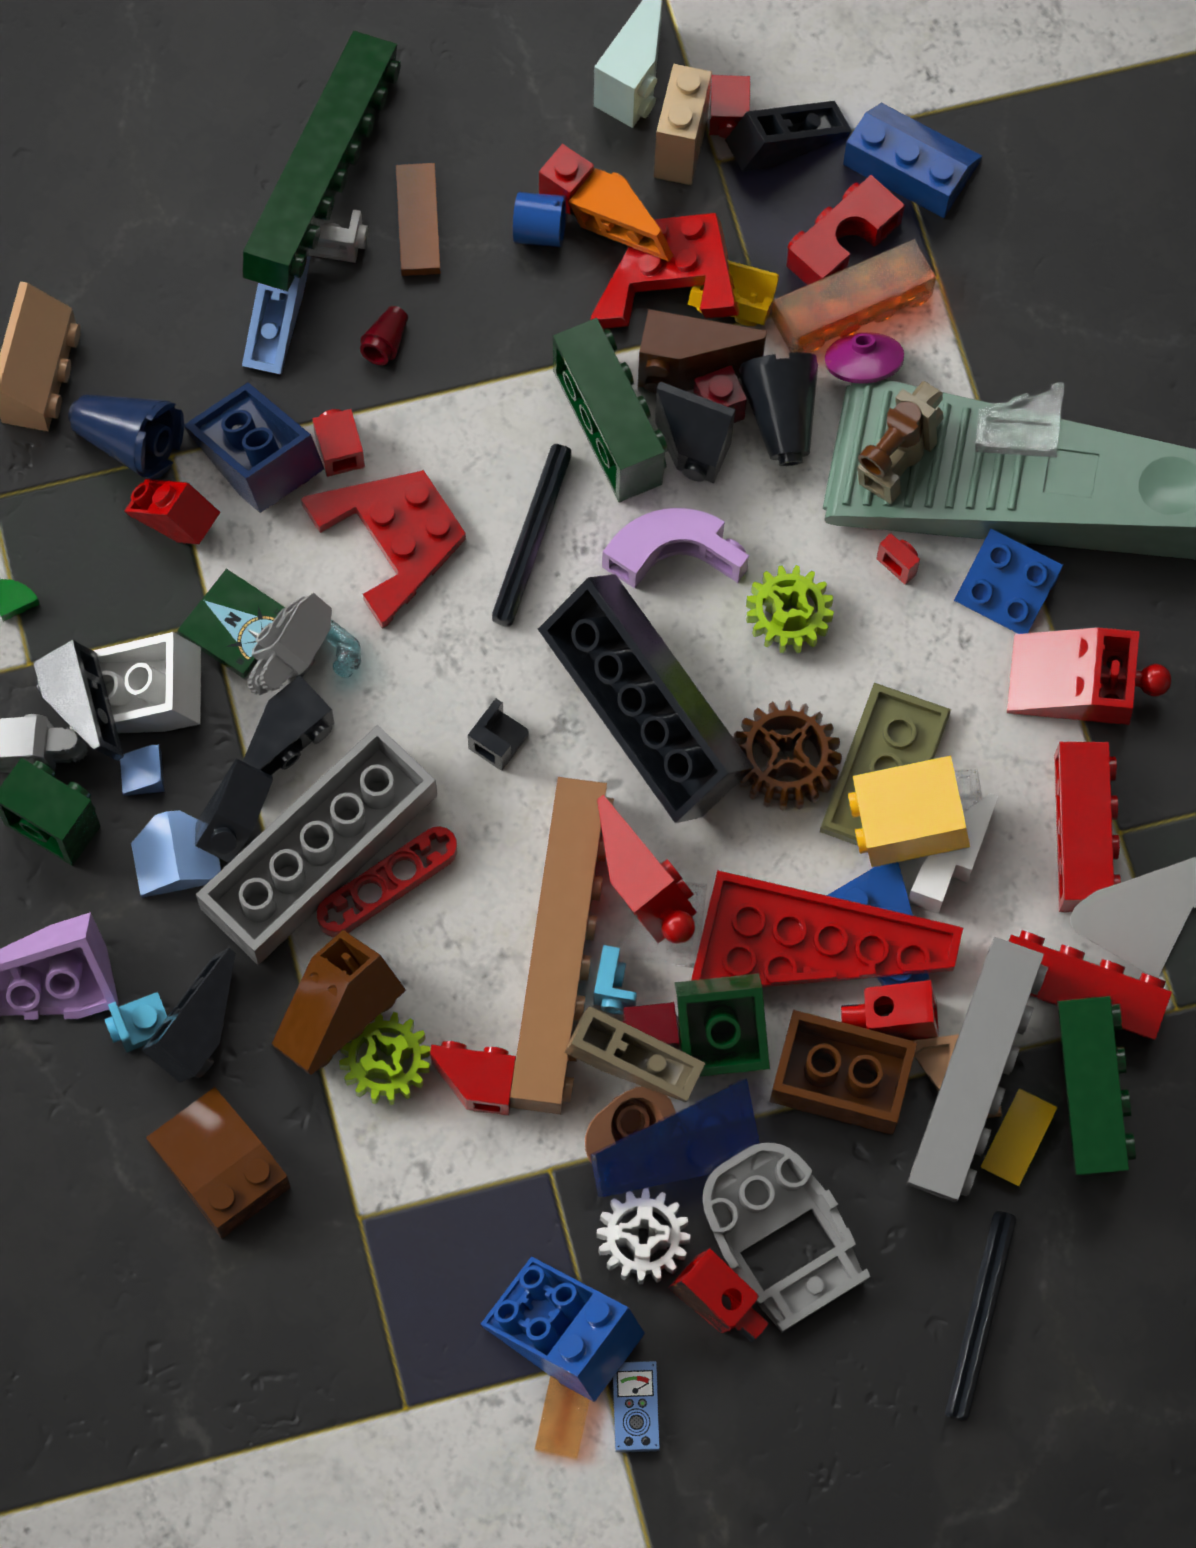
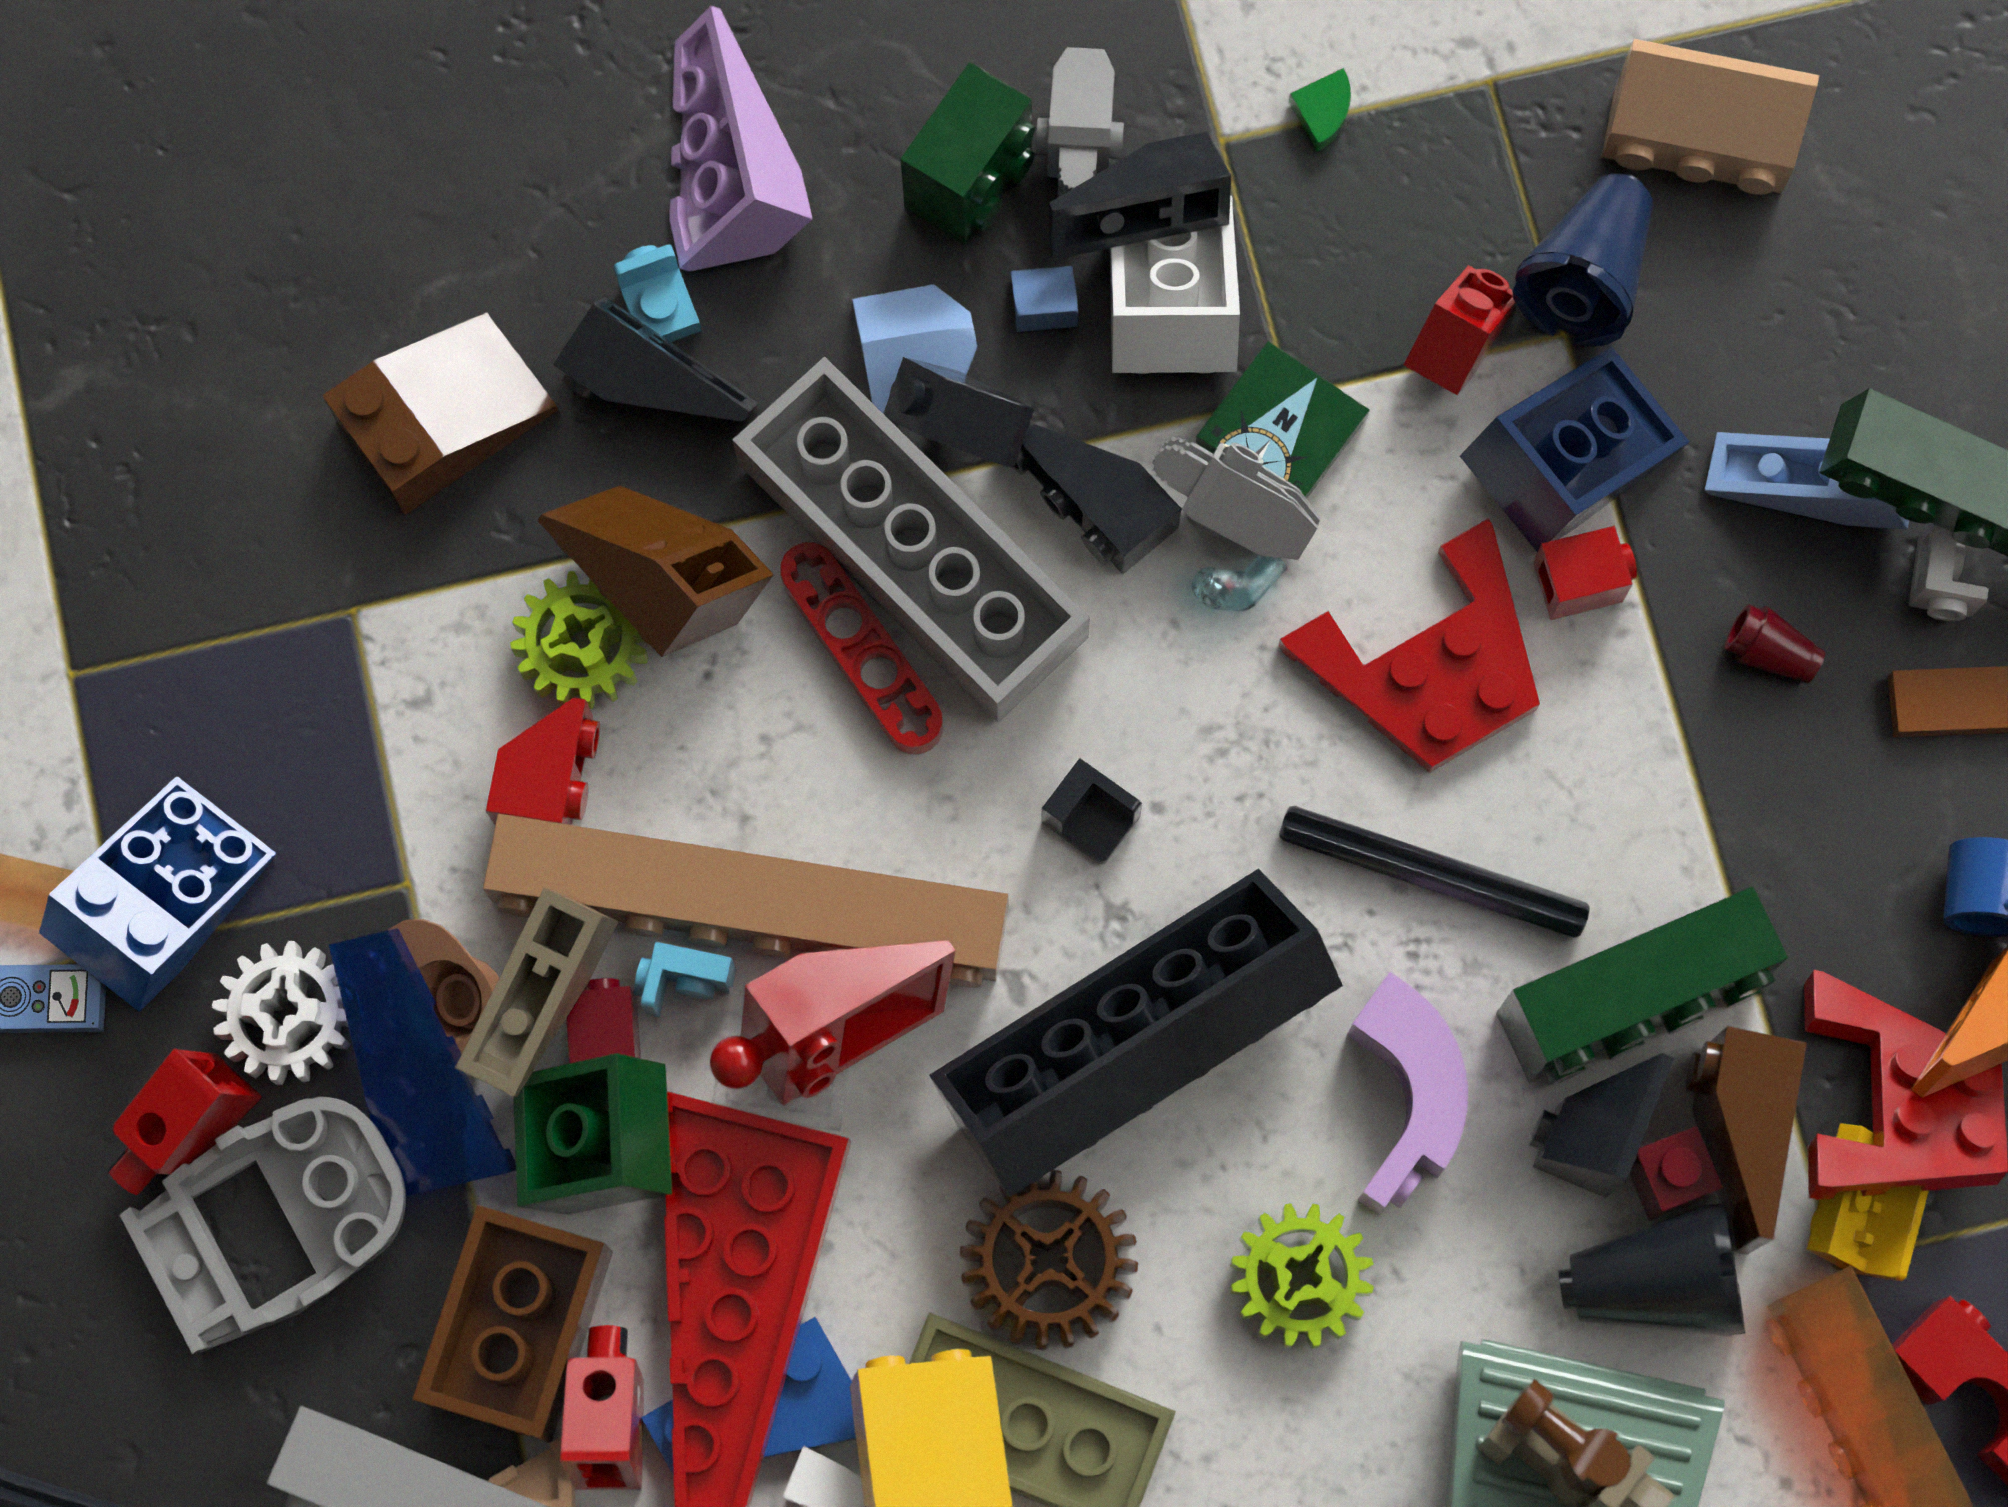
camera: 95 degrees right, 5 degrees up
magenta dish [825,332,904,383] -> none
red plate [876,533,920,585] -> none

